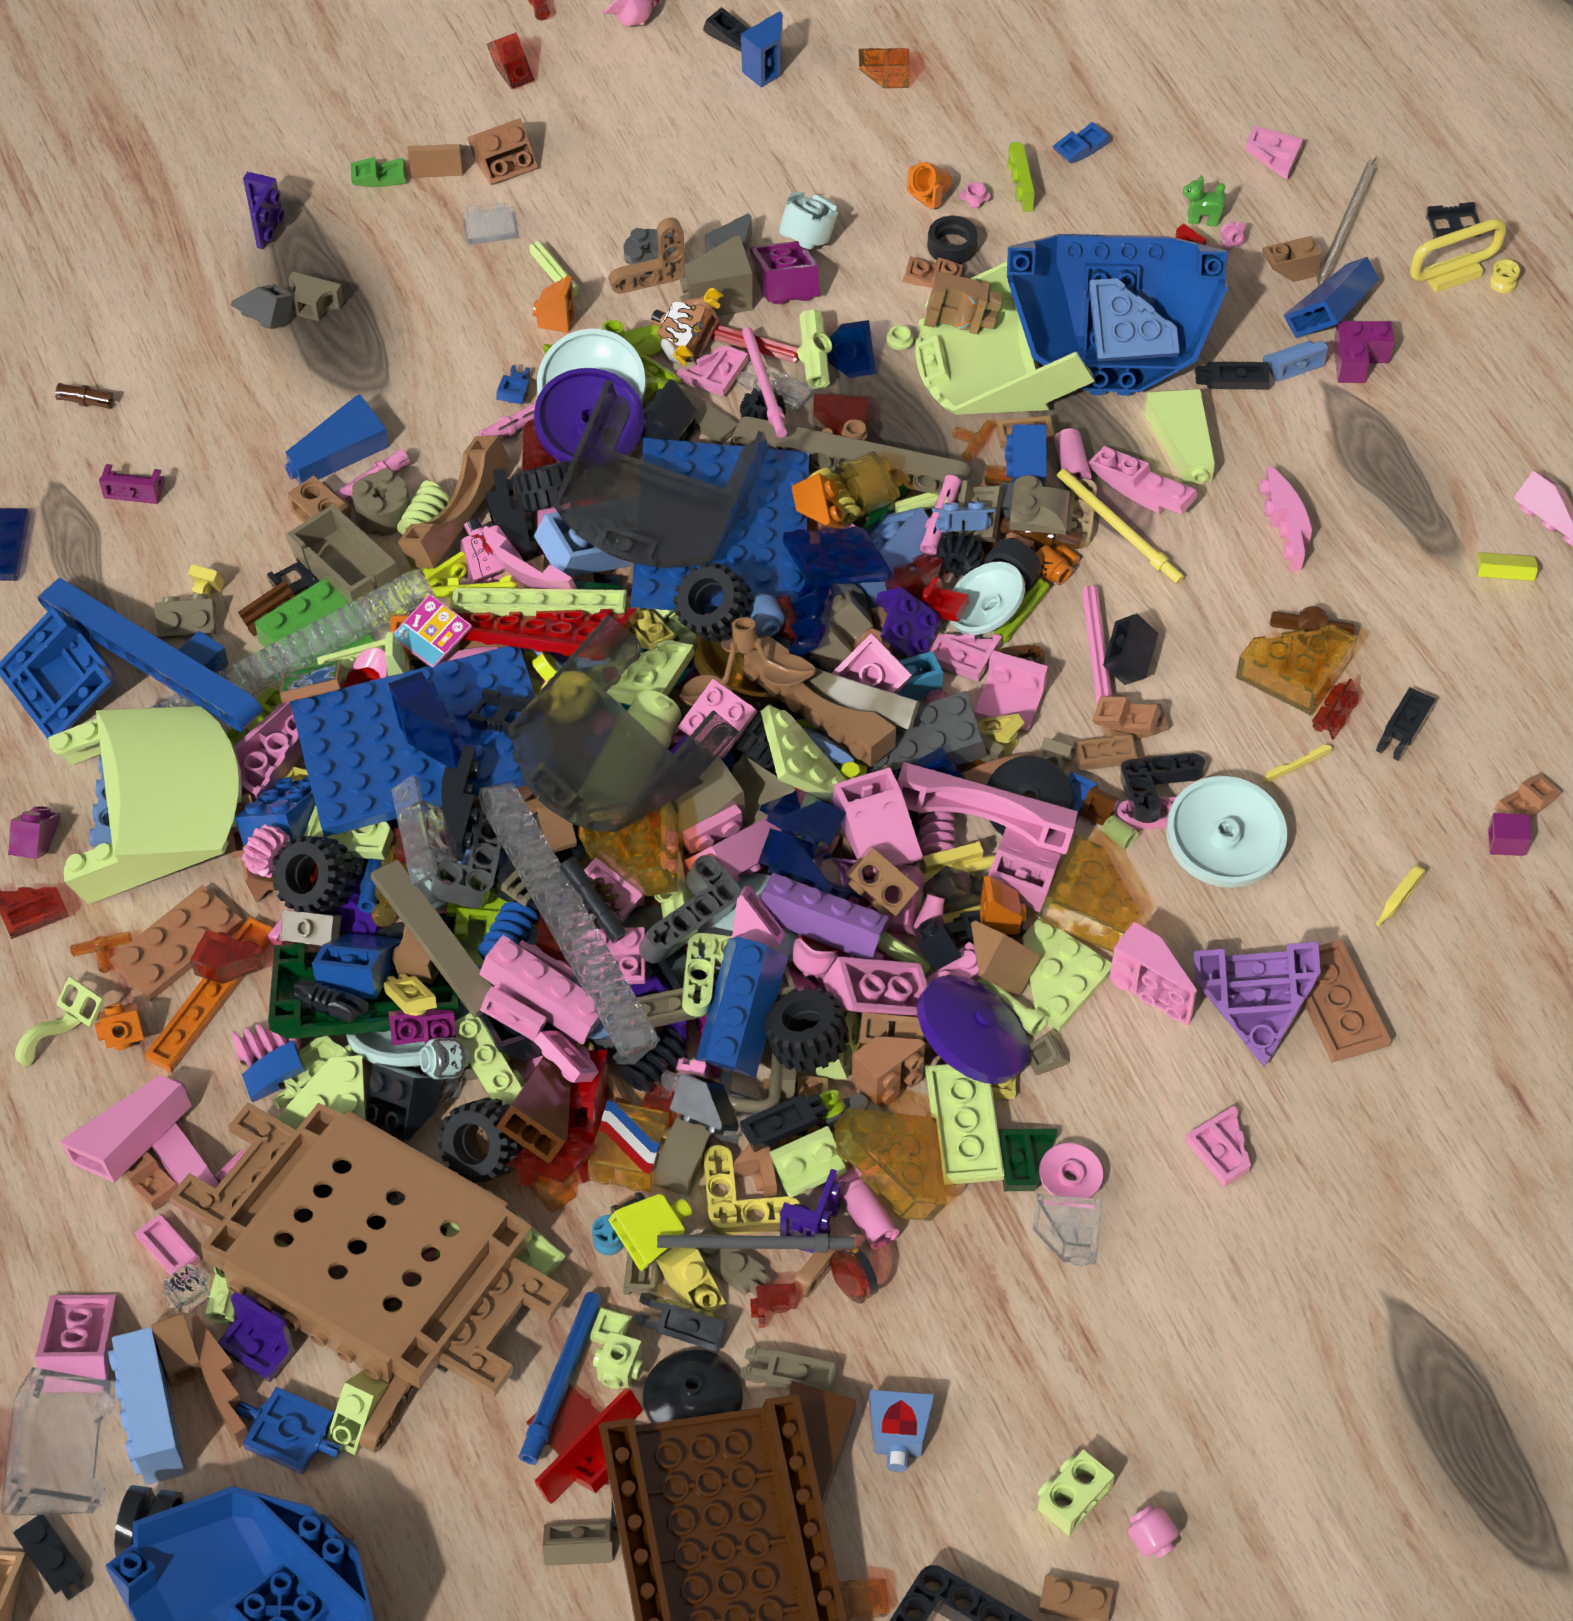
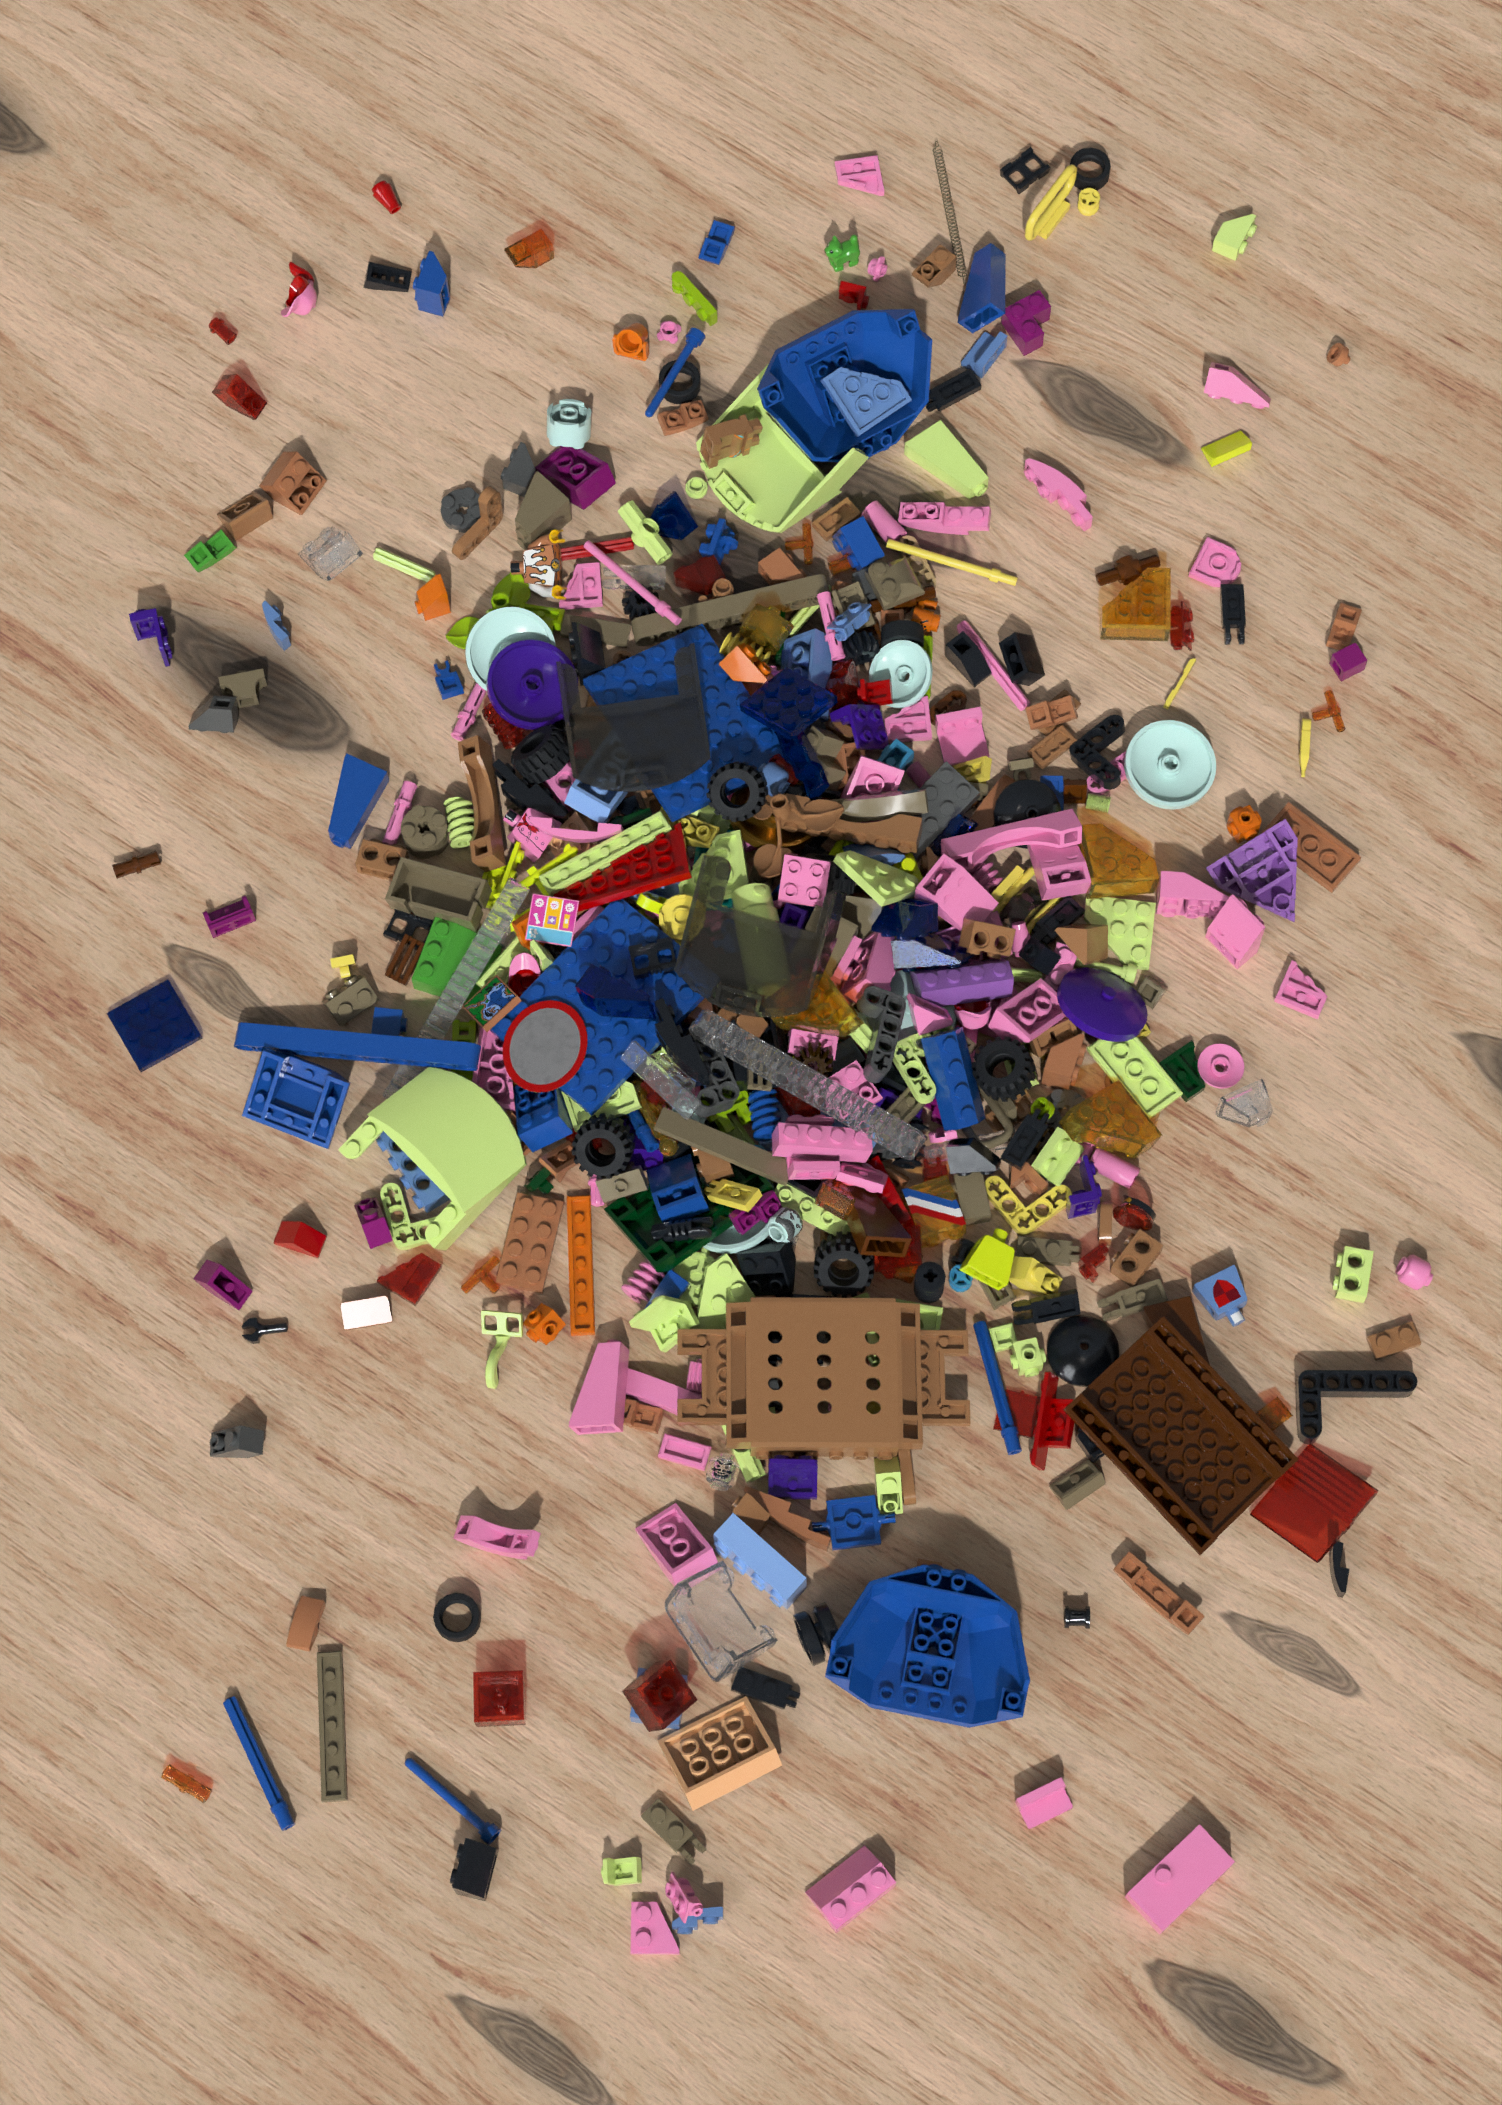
camera: 30 degrees left, 15 degrees up
clear red slope [190,929,266,984] -> none
bright pink gear [241,824,290,878] -> none
black piece [559,857,628,944] -> none
dark grey bar [657,1233,854,1253] -> none
orange slope [979,876,1026,935] -> none
none -> medium blue slope [262,601,291,651]
none -> yellowish green beam [380,1183,437,1250]
none -> flat silver sticker [503,1000,588,1092]
none -> dark green tile [524,1167,554,1195]
none -> yellowish green bracket [629,1295,701,1352]
none -> blue piece [645,328,706,418]
none -> blue hips [699,518,739,565]
none -> nougat slope [758,547,807,586]
none -> clear orange slope [815,1176,856,1221]
none -> black piece [914,1261,946,1303]
none -> black slope [945,631,992,687]
none -> black tyre [1070,147,1111,190]
none -> medium nougat brick [1110,1229,1163,1287]
none -> bright pink tile [1188,537,1241,587]
none -> bright pink slope [1205,894,1265,969]
none -> orange brick [1226,805,1262,844]
none -> clear orange piece [1312,690,1346,732]

